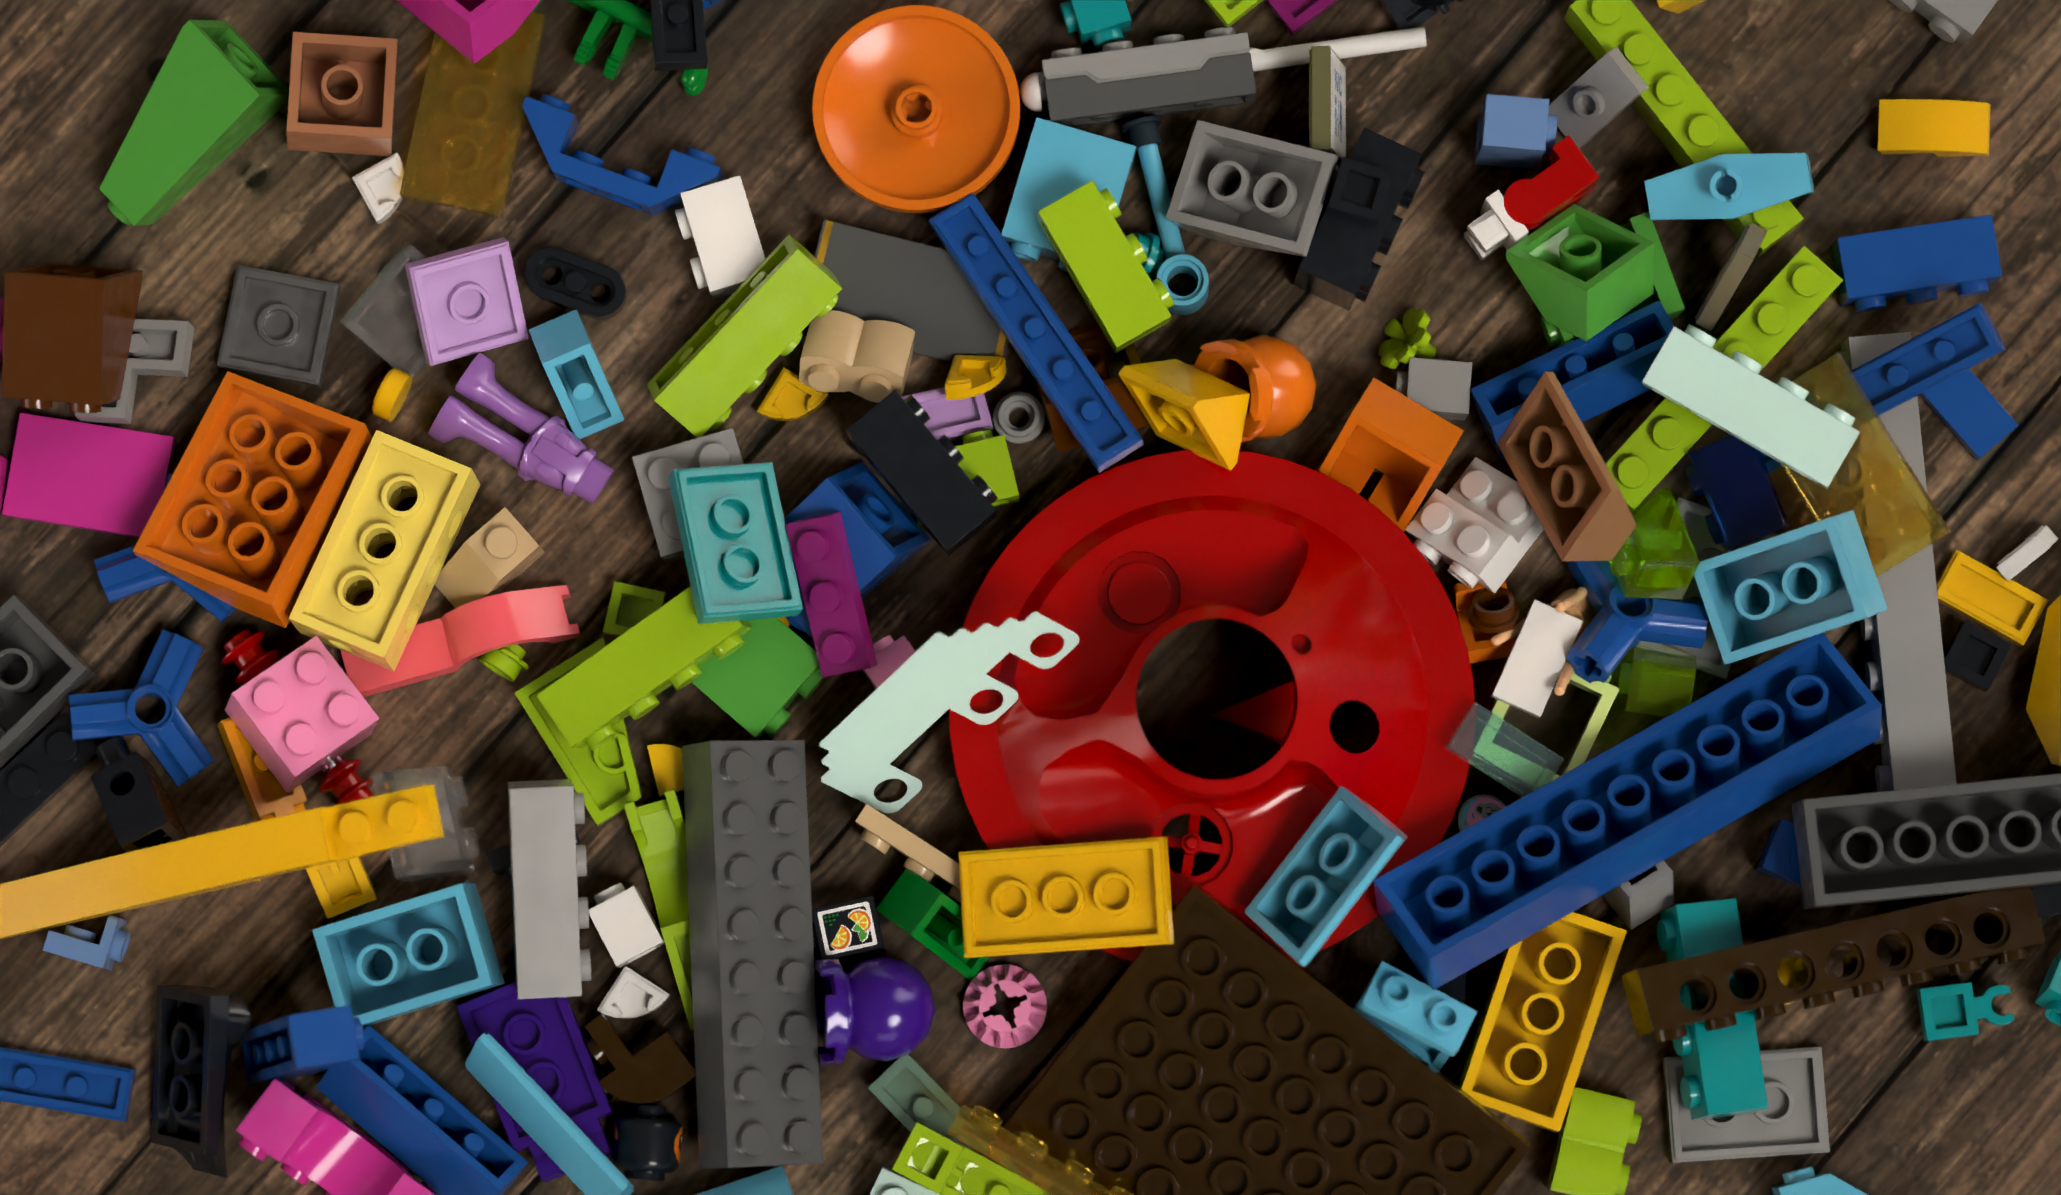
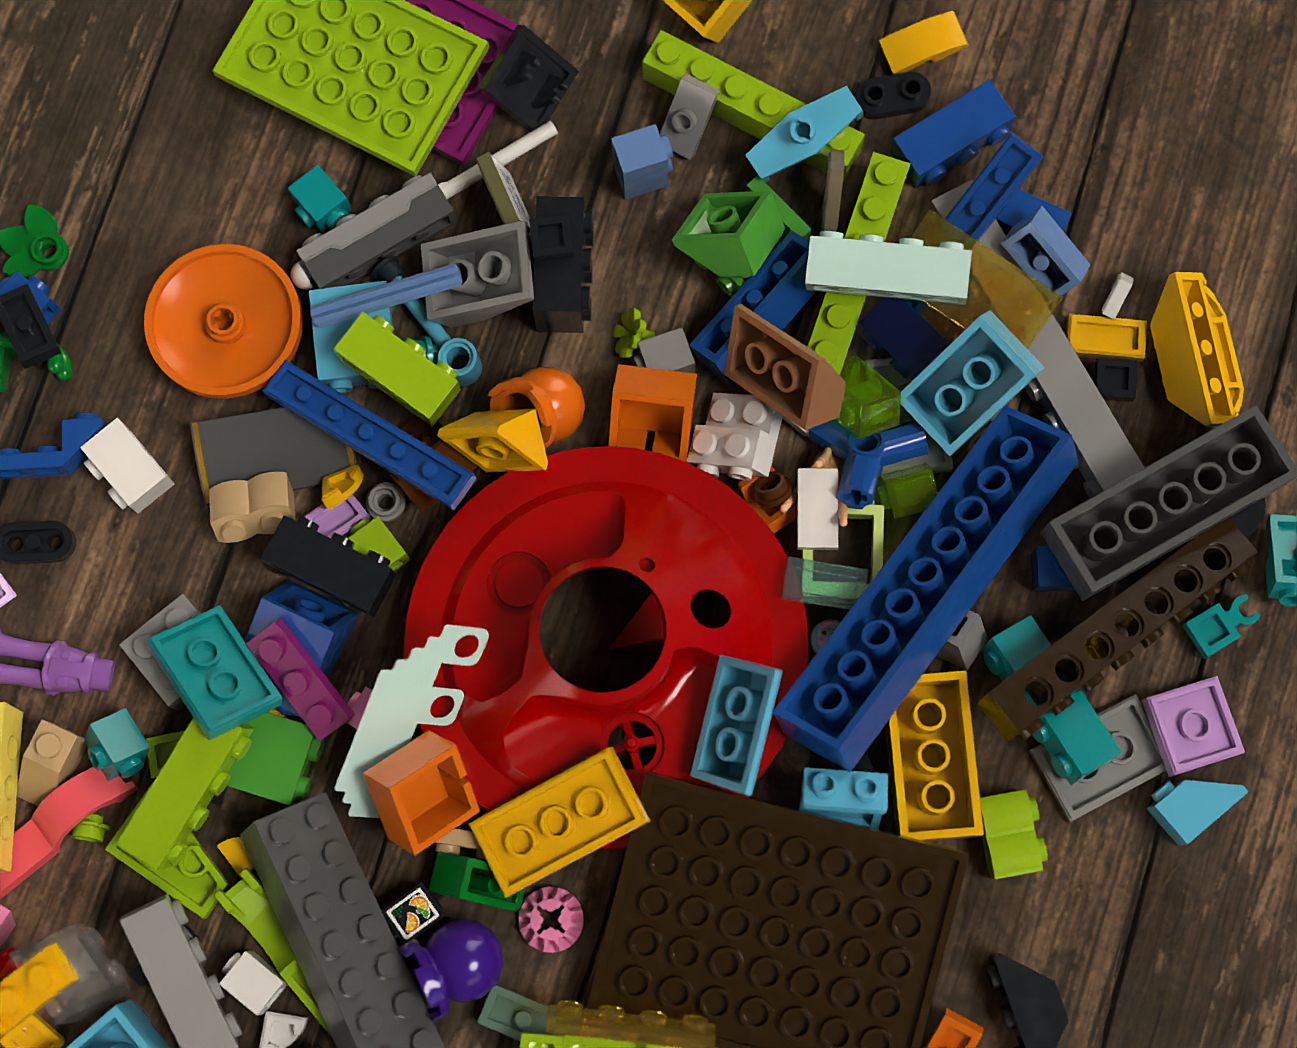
camera: 20 degrees left, 5 degrees down
medium azure slope [529,309,624,439] -> none
lime brick [647,234,842,438] -> none
yellow tile [757,368,829,421] -> none
red hips [1464,135,1600,261] -> none
none -> teal brick [84,708,150,781]
none -> medium blue axle [310,264,462,328]
none -> orange piece [362,730,480,856]
none -> black plate [855,72,931,120]
none -> medium blue brick [1001,206,1090,304]
none -> lavender tile [1141,676,1245,777]

